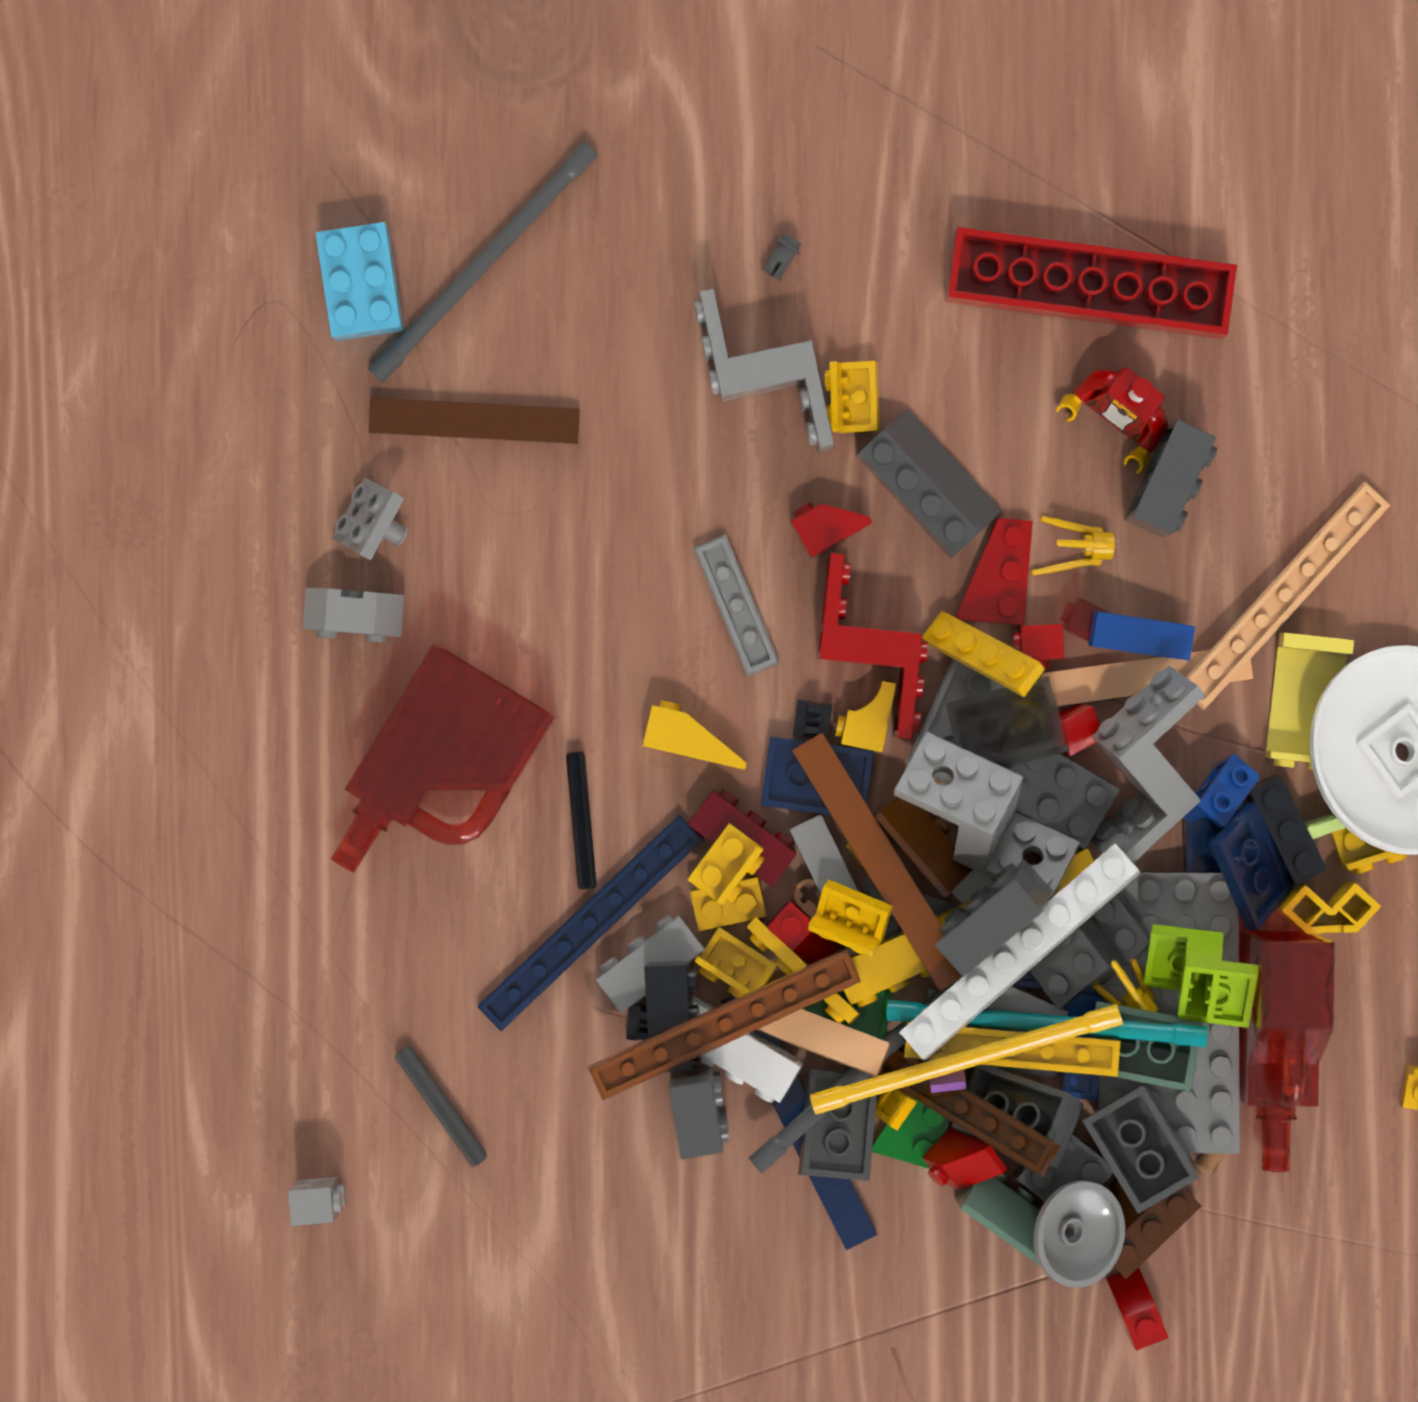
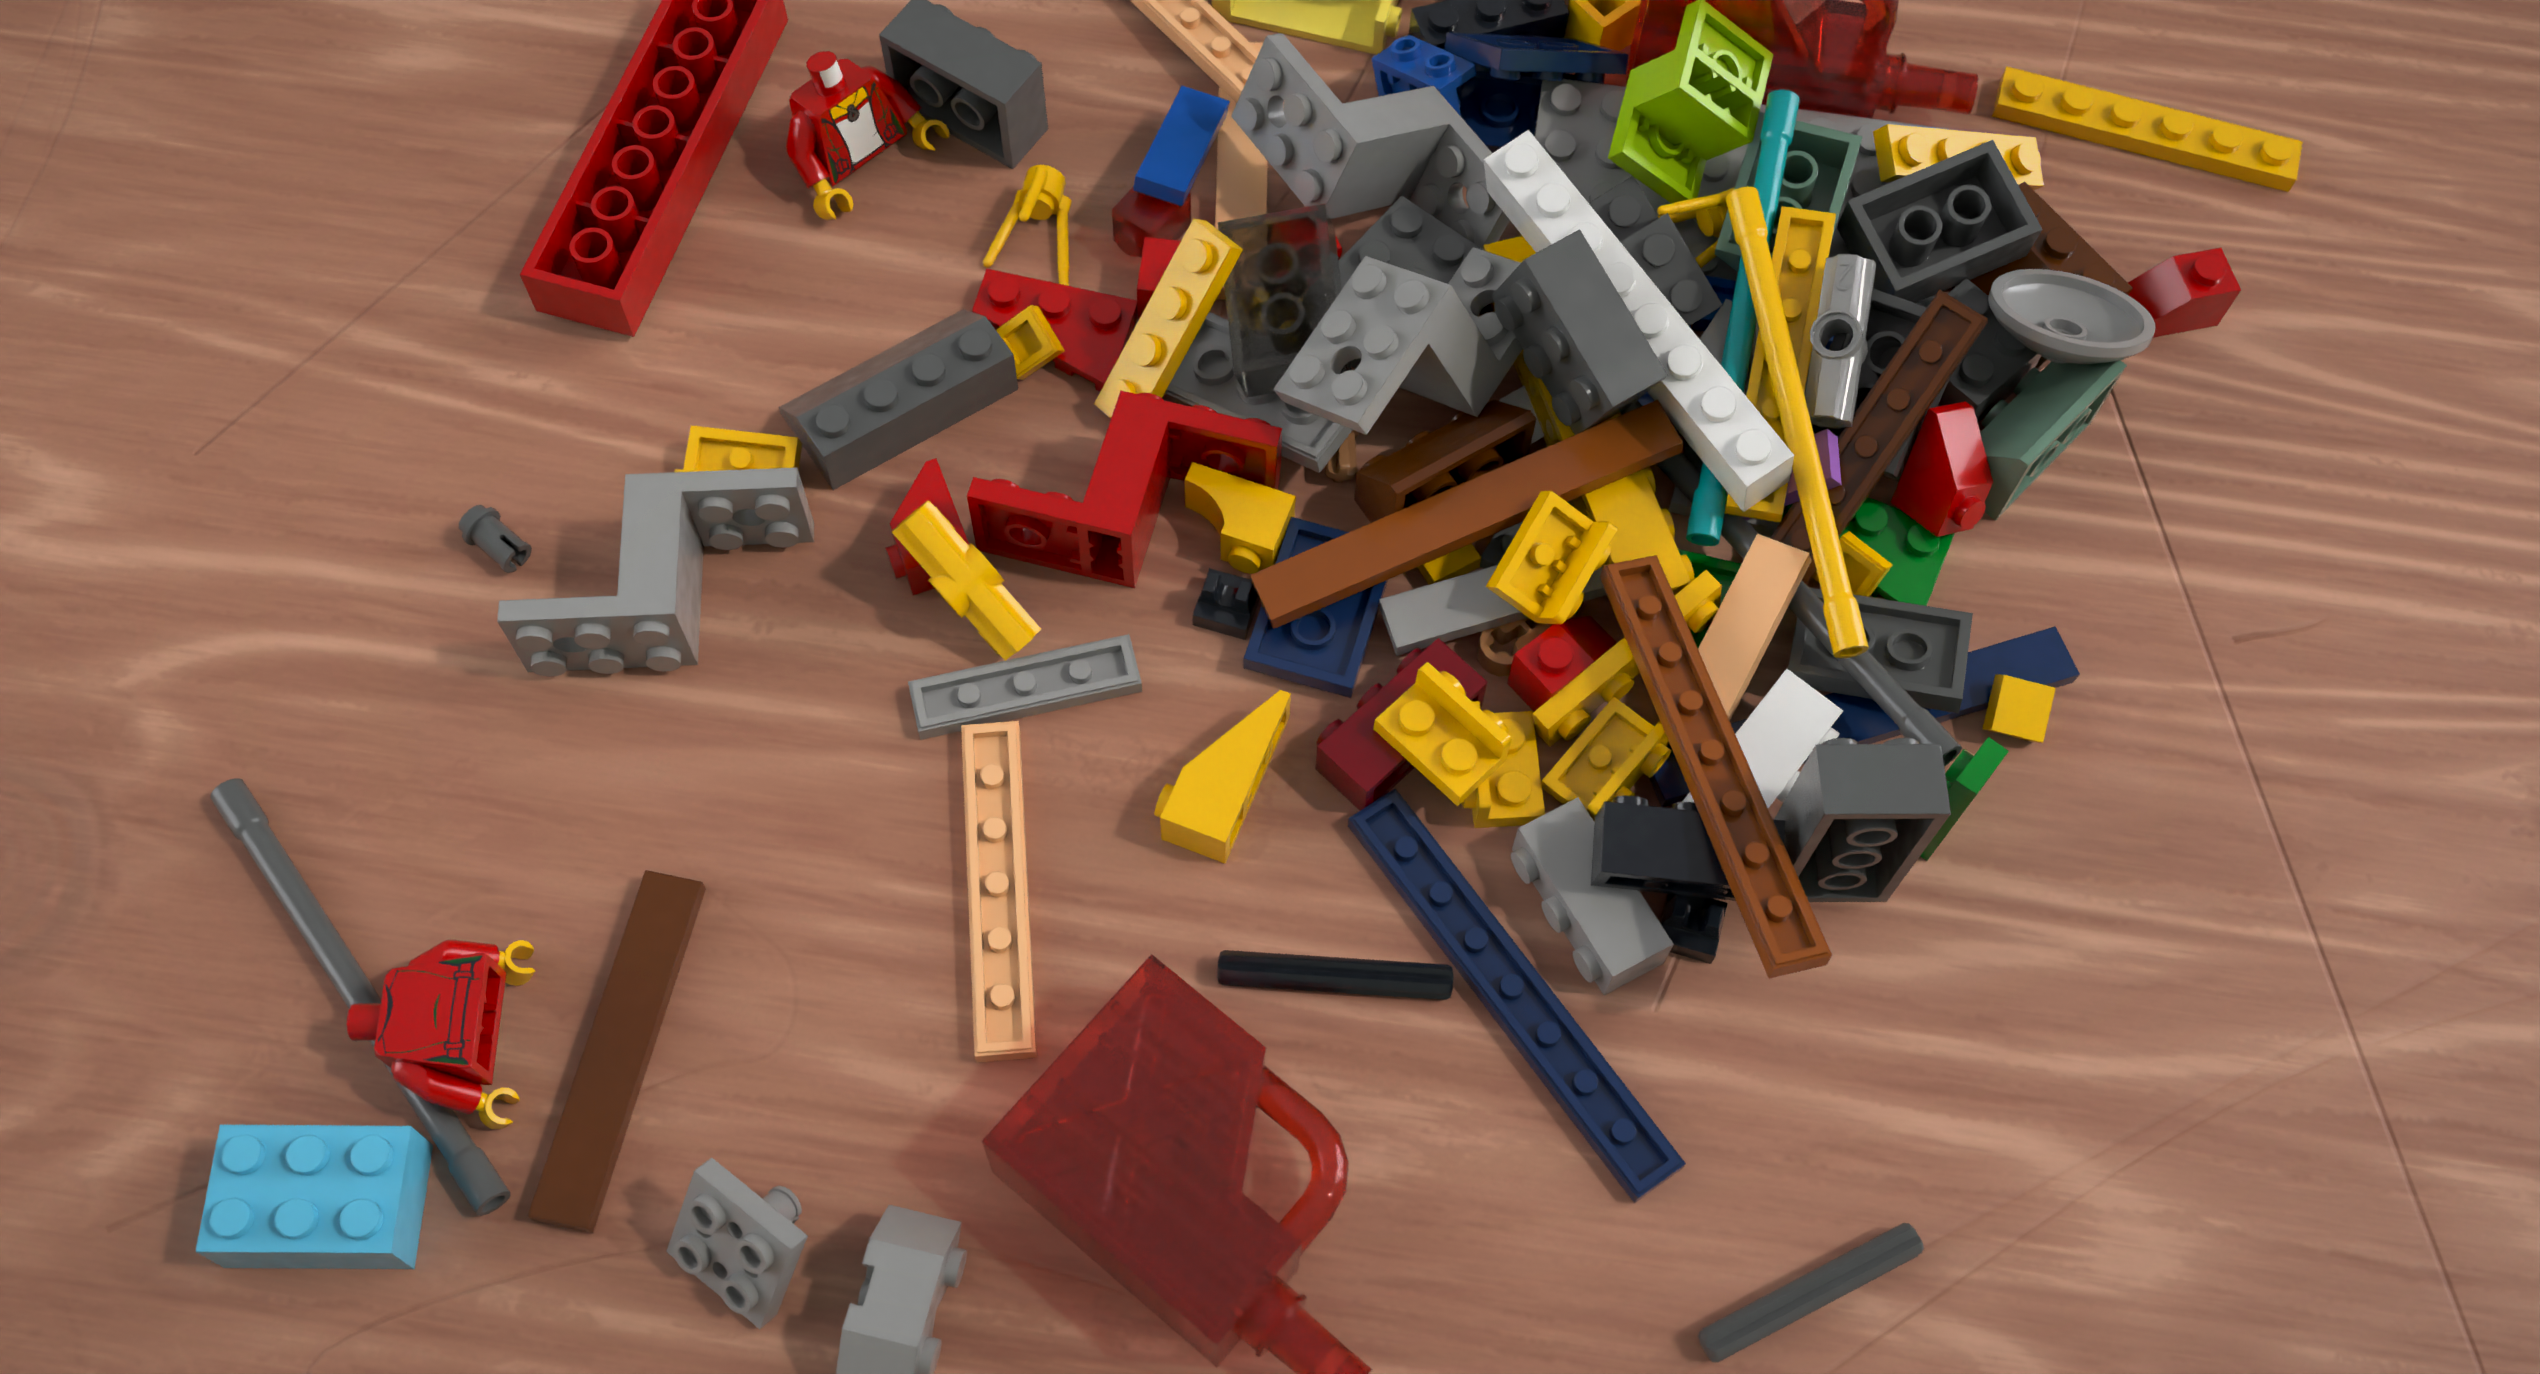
camera: 80 degrees left, 25 degrees down
none -> red torso [347,940,536,1130]
none -> yellow piece [891,500,1041,661]
none -> light nougat tile [961,721,1037,1063]
none -> yellow tile [996,305,1065,380]
none -> light grey piece [1805,254,1876,429]
none -> yellow plate [1873,124,2044,190]
none -> green wing [1921,737,2009,861]
none -> yellow tile [1983,674,2056,743]
none -> yellow plate [1992,66,2303,192]

